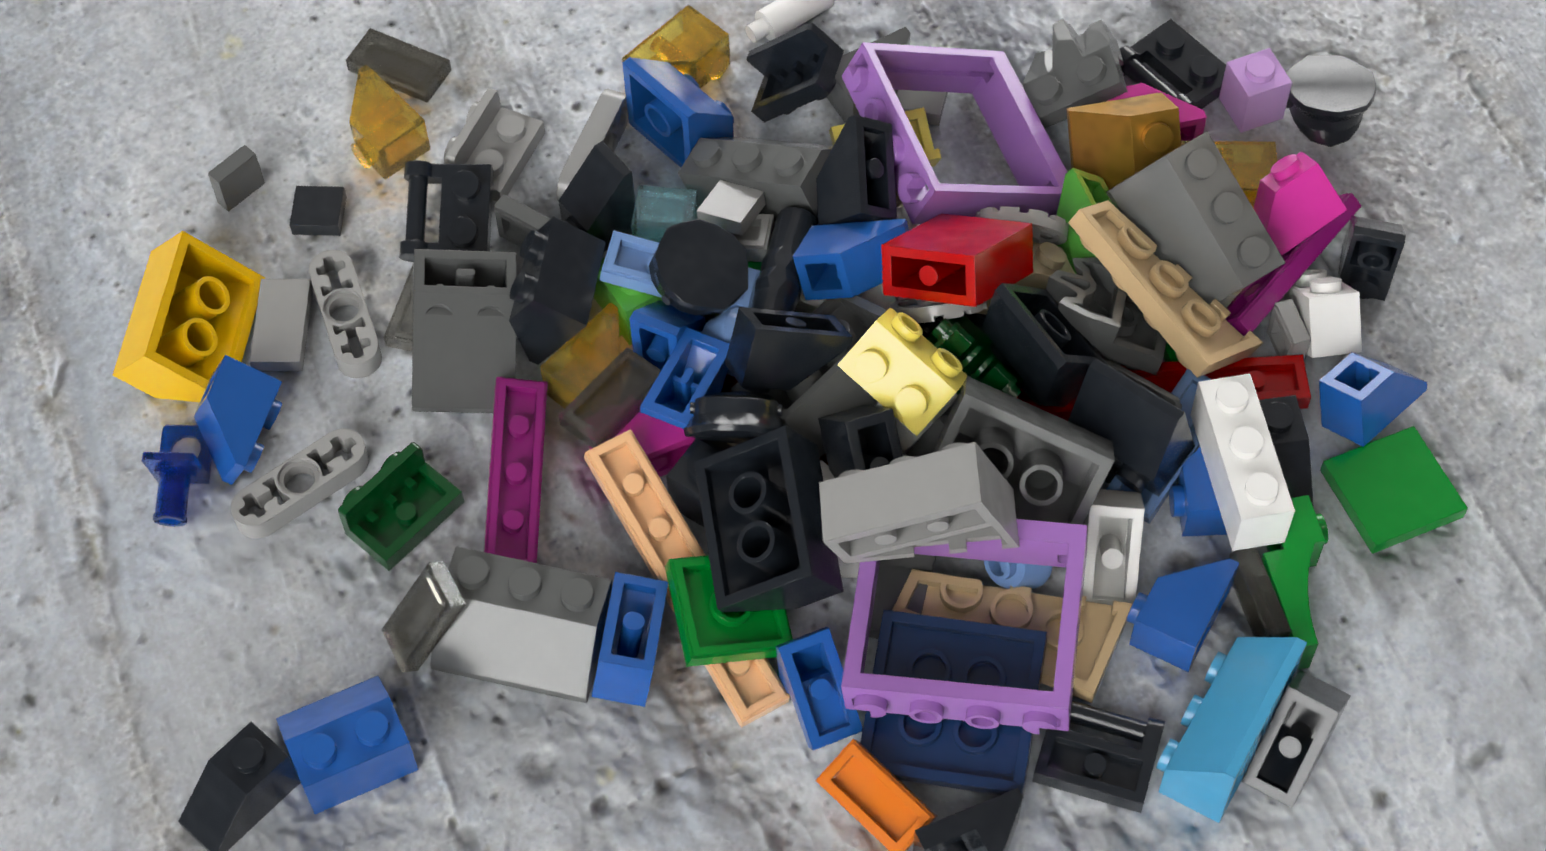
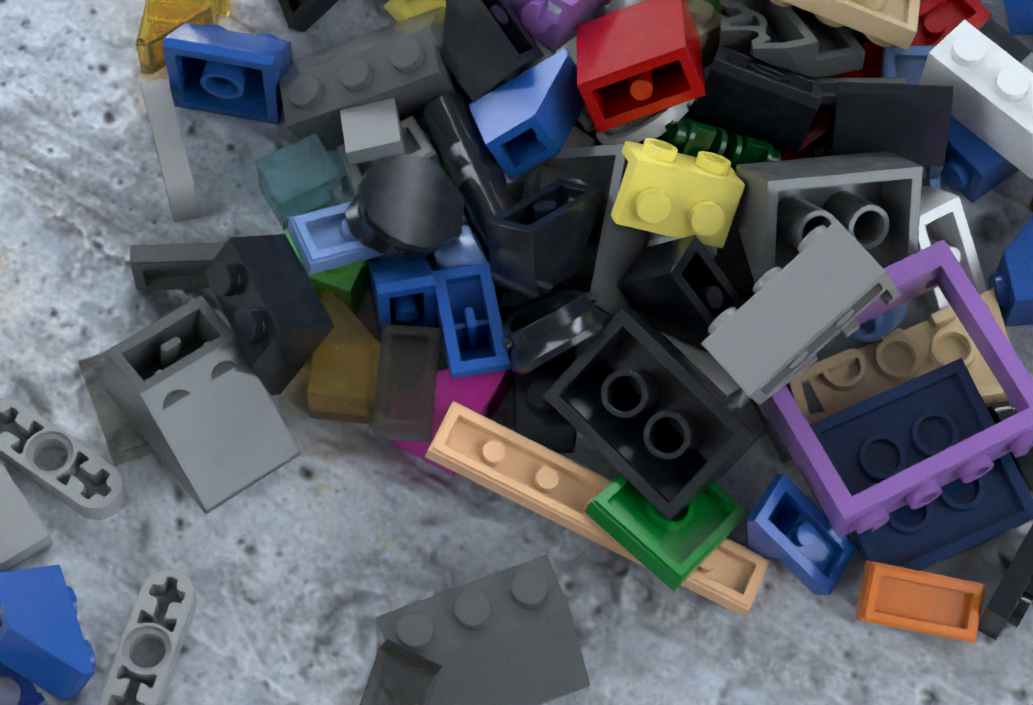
camera: 40 degrees left, 5 degrees up
dark green bracket [338,442,464,571] -> none
black plate [399,160,494,262] -> none
light grey bracket [444,88,545,201] -> none
magenta tile [483,377,548,563] -> none
black slope [558,141,638,252] -> none
blue slope [591,572,668,707] -> none

